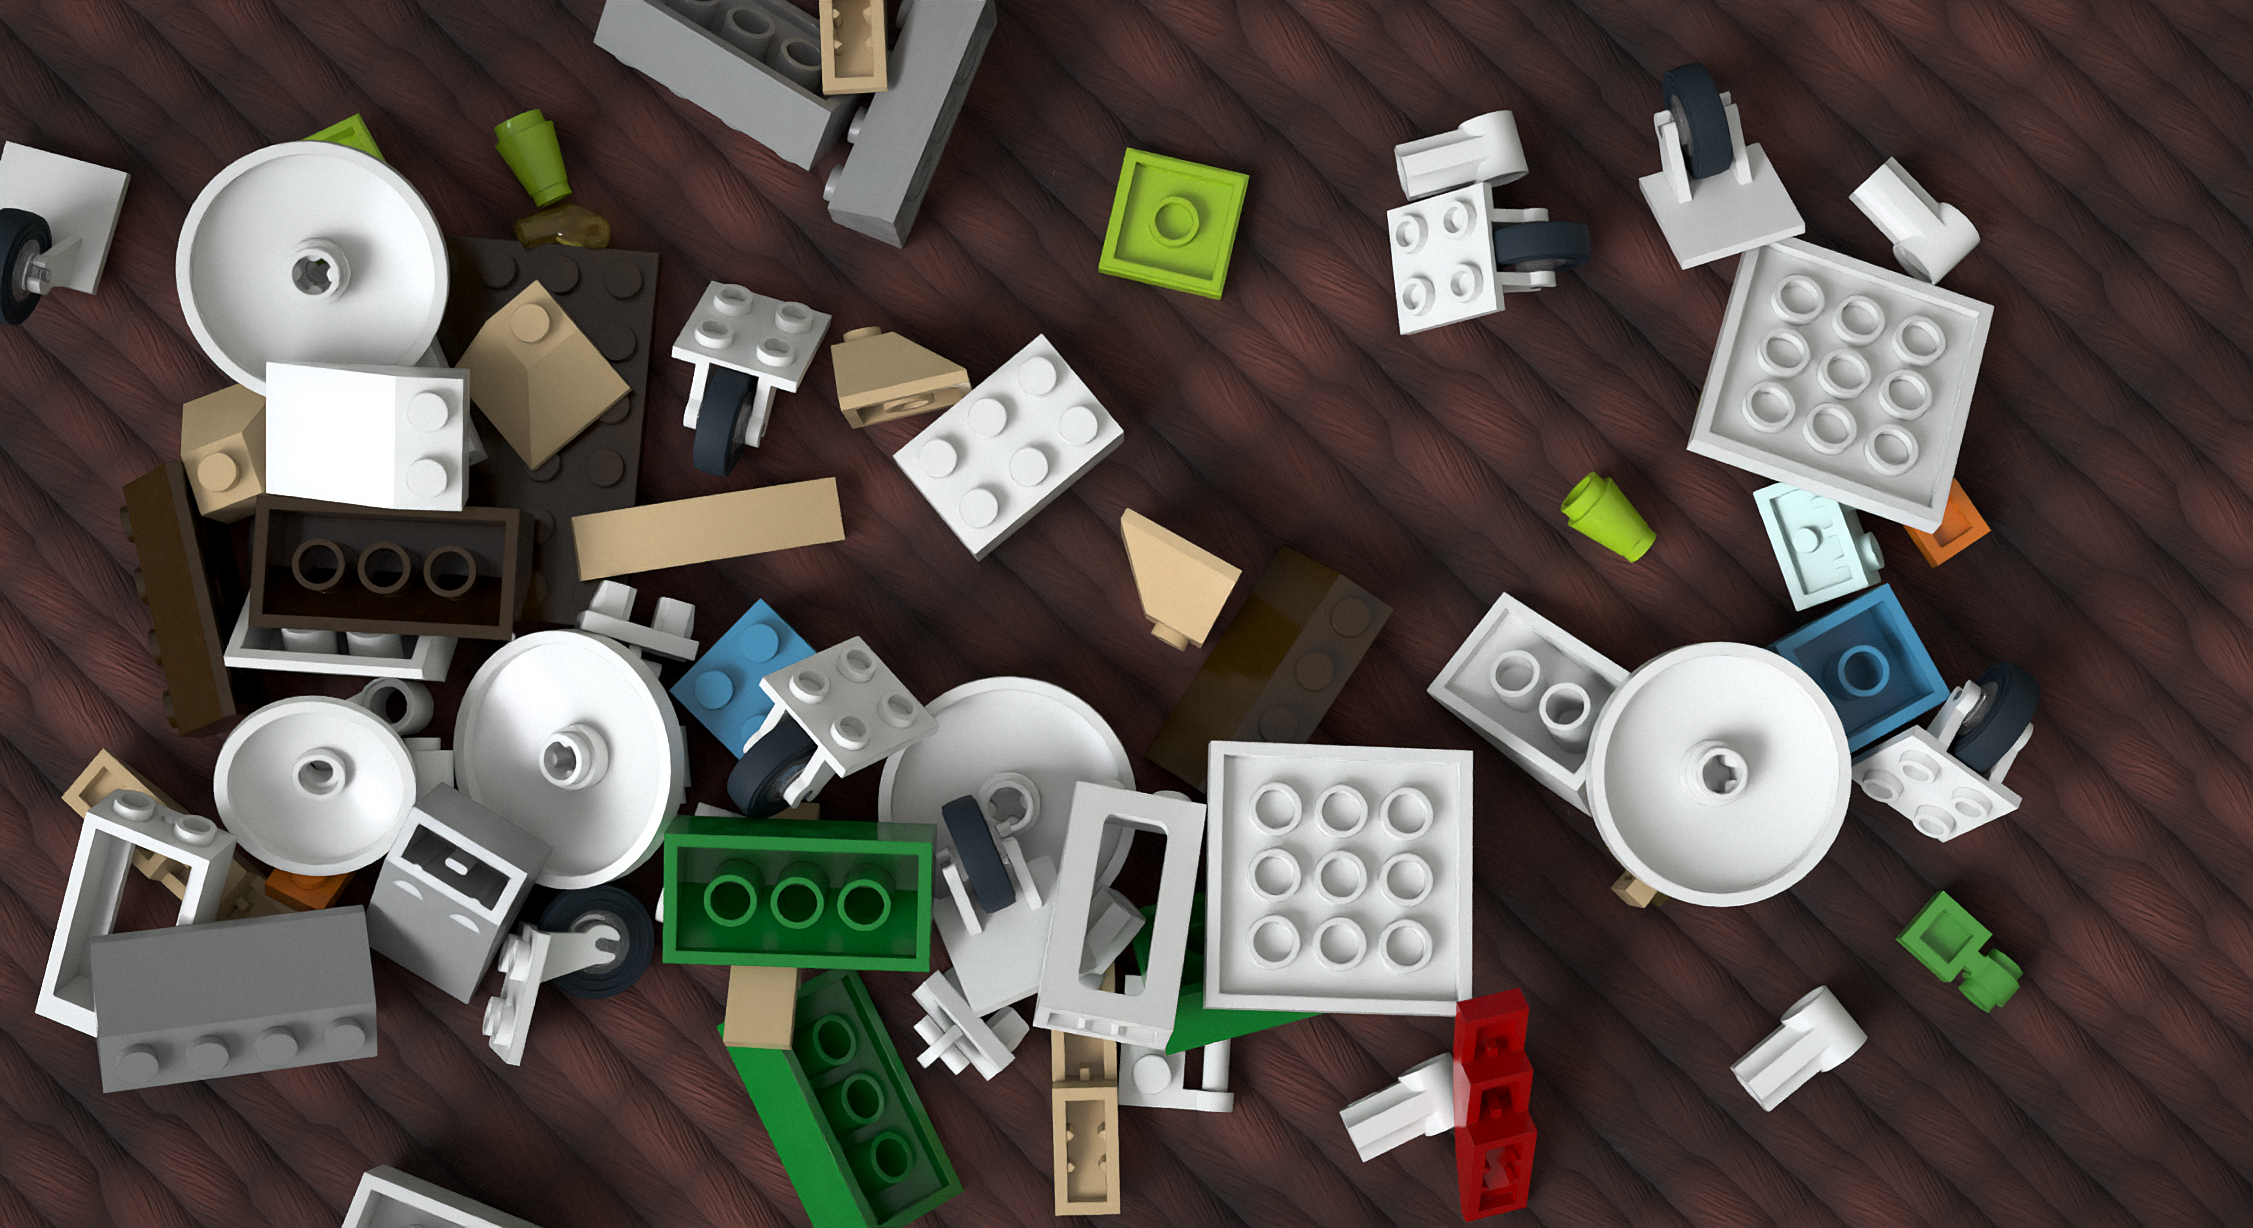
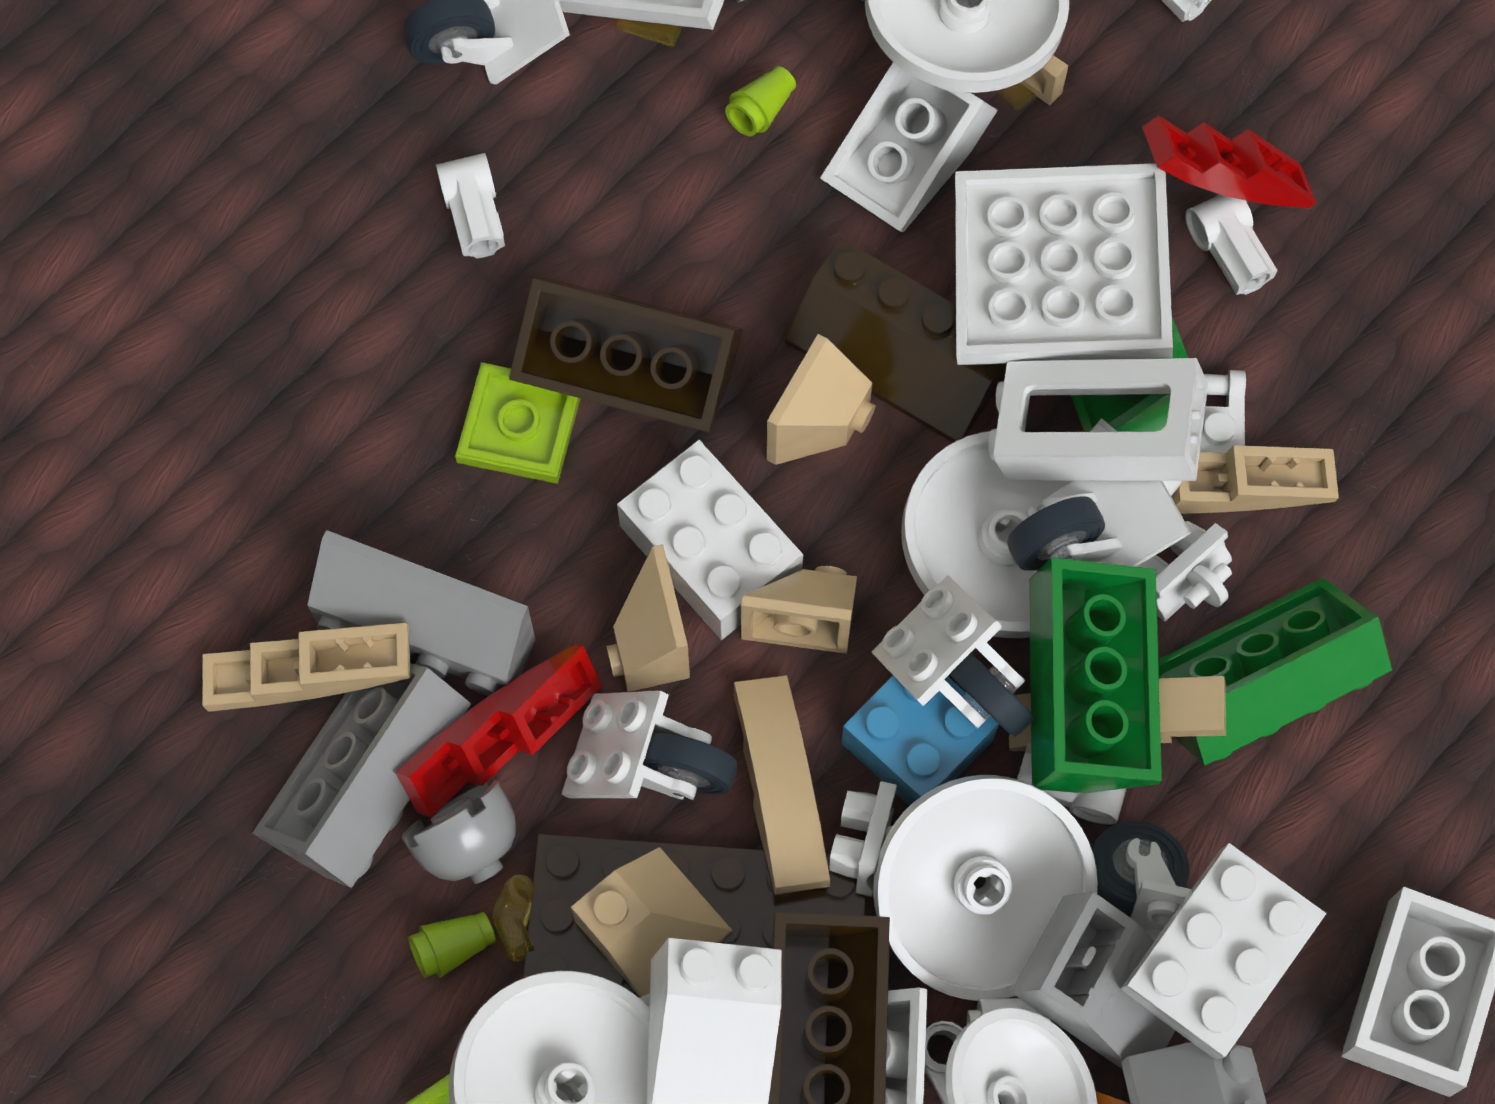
camera: 90 degrees left, 15 degrees down
white plate [1387,182,1591,335] -> none
none -> red slope [395,644,603,818]
none -> light grey cylinder [402,780,516,884]
none -> dark brown slope [509,277,743,432]
none -> tan slope [741,566,857,654]
none -> white brick [1120,843,1326,1060]

